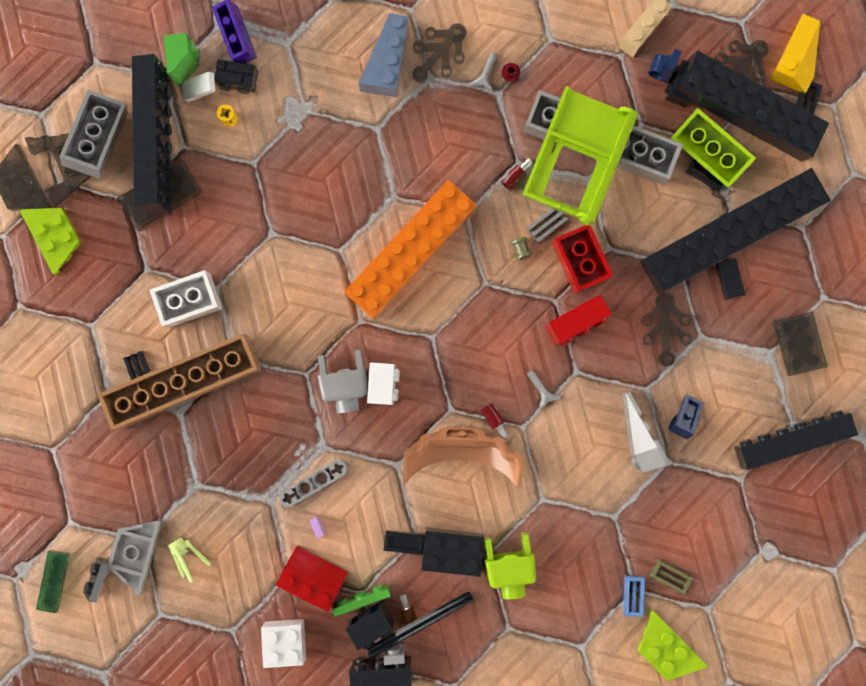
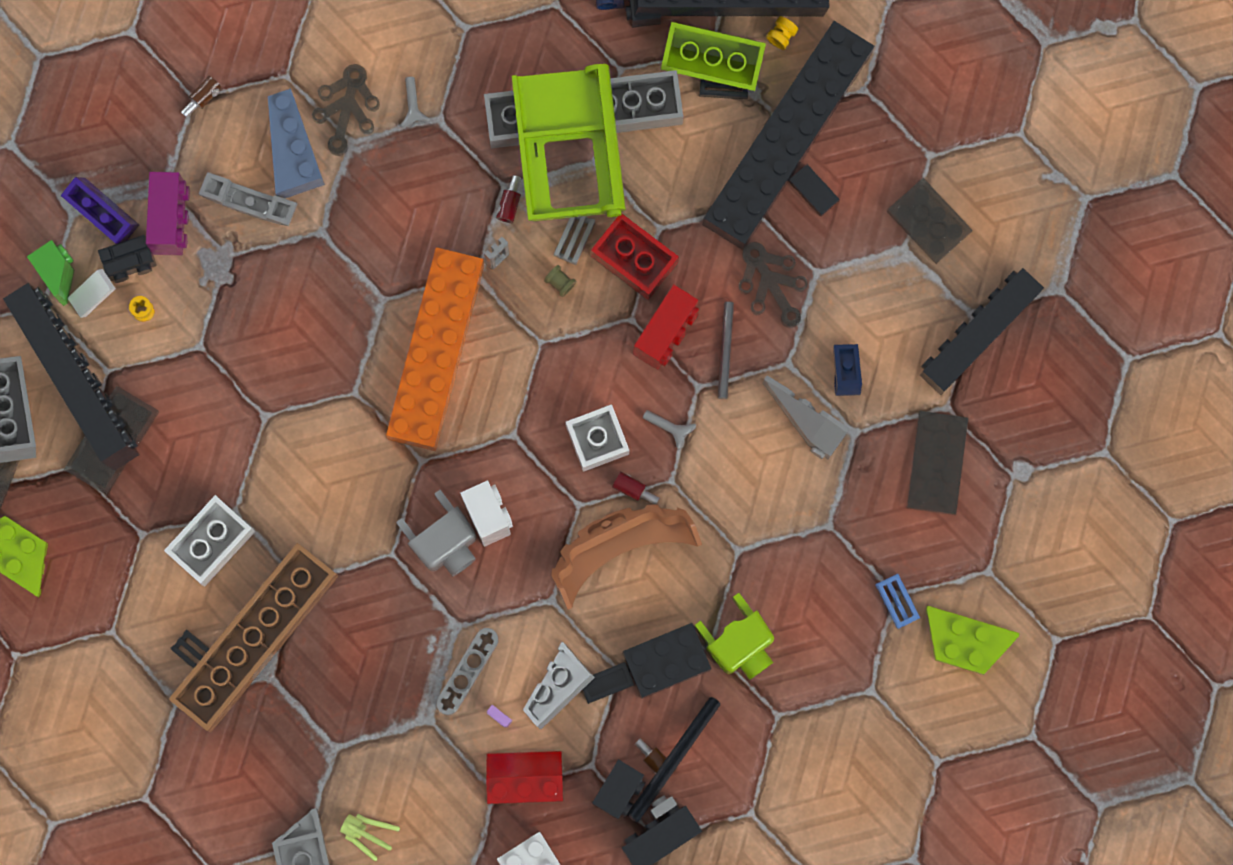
camera: 30 degrees left, 5 degrees down
bright green plate [332,584,391,617] -> none
dark red plate [502,63,521,82] -> none
olive tile [648,558,693,595] -> none
none -> magenta brick [146,172,190,255]
none -> light grey slope [199,172,297,226]
none -> light grey tile [484,237,509,270]
none -> light grey wing [523,642,595,729]
none -> white brick [565,405,629,472]
none -> flat silver bar [718,302,734,399]
none -> yellow wheel [766,16,799,50]
none -> clear smoke plate [906,411,968,515]

